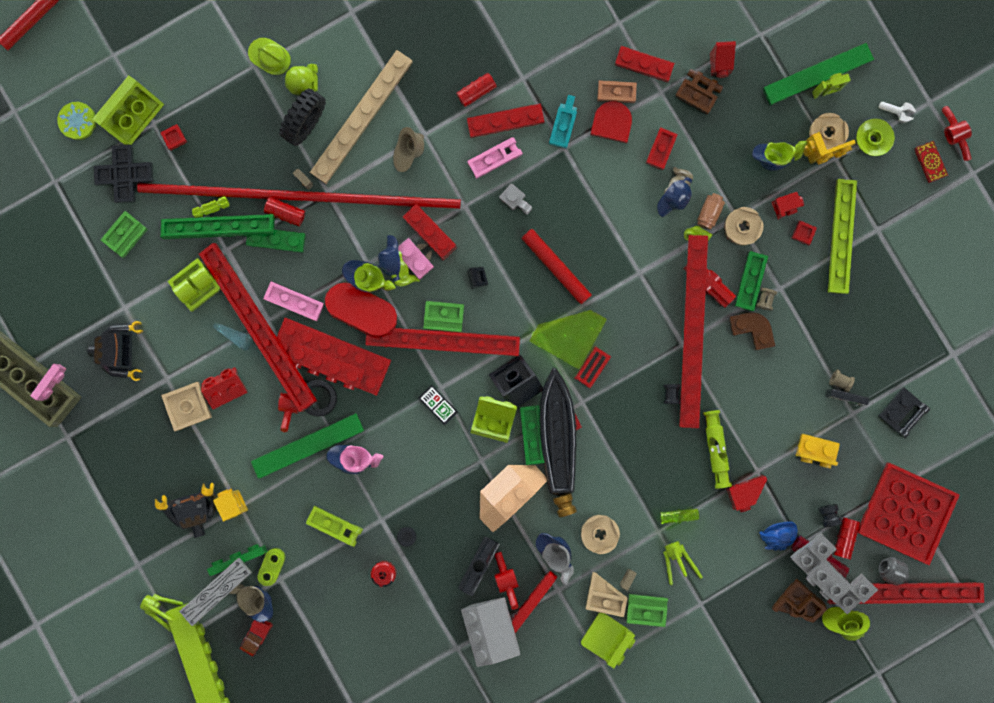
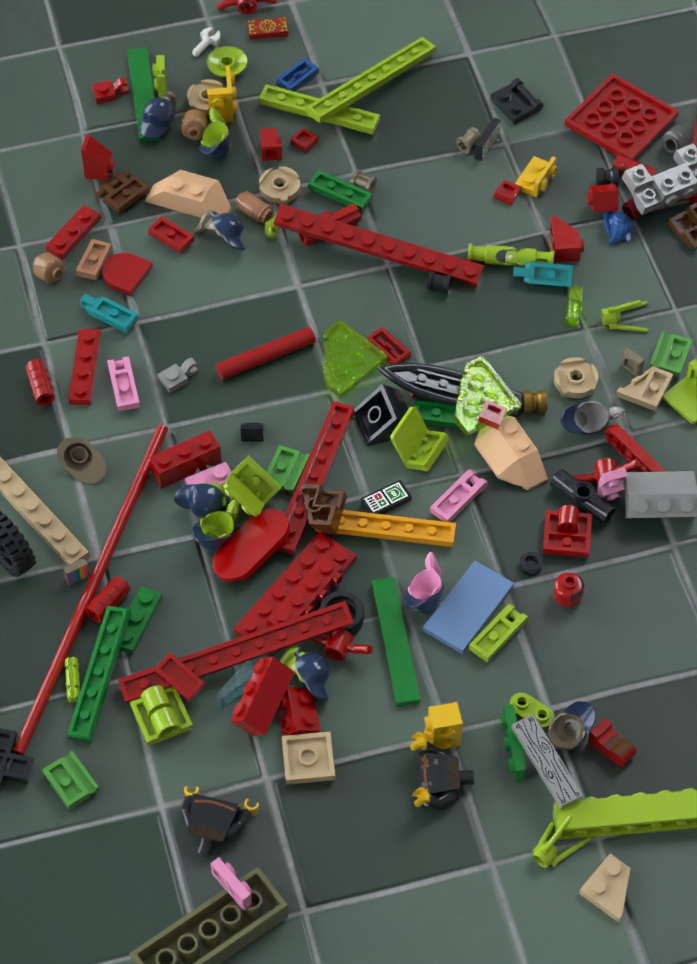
camera: 70 degrees left, 30 degrees down
bright pink plate [263,282,324,321] -> none
reddish brown plate [728,312,775,351] -> none
none -> medium nougat head [33,252,65,284]
none -> red plate [92,78,129,104]
none -> dark blue hair [140,91,177,139]
none -> light nougat wedge [146,170,231,218]
none -> red tile [154,652,206,703]
none -> medium nougat head [181,109,208,140]
none -> lime bracket [223,455,282,517]
none -> red brick [230,657,295,736]
none -> blue tile [276,58,319,92]
none -> dark blue hair [280,647,331,700]
none -> reddish brown slope [300,484,347,535]
none -> lime plate [306,37,436,123]
none -> light orange plate [316,510,456,547]
none -> medium blue tile [423,561,514,655]
none -> bright pink plate [430,469,488,522]
none -> clear neon green plate [453,355,522,436]
none -> plate [477,399,507,430]
none -> red tile [493,180,522,206]
none -> teal hinge [513,262,574,287]
none -> red plate [543,505,592,558]
none -> tan wing [579,854,630,923]
none -> red brick [586,184,619,213]
none -> bright pink slope [597,467,628,501]

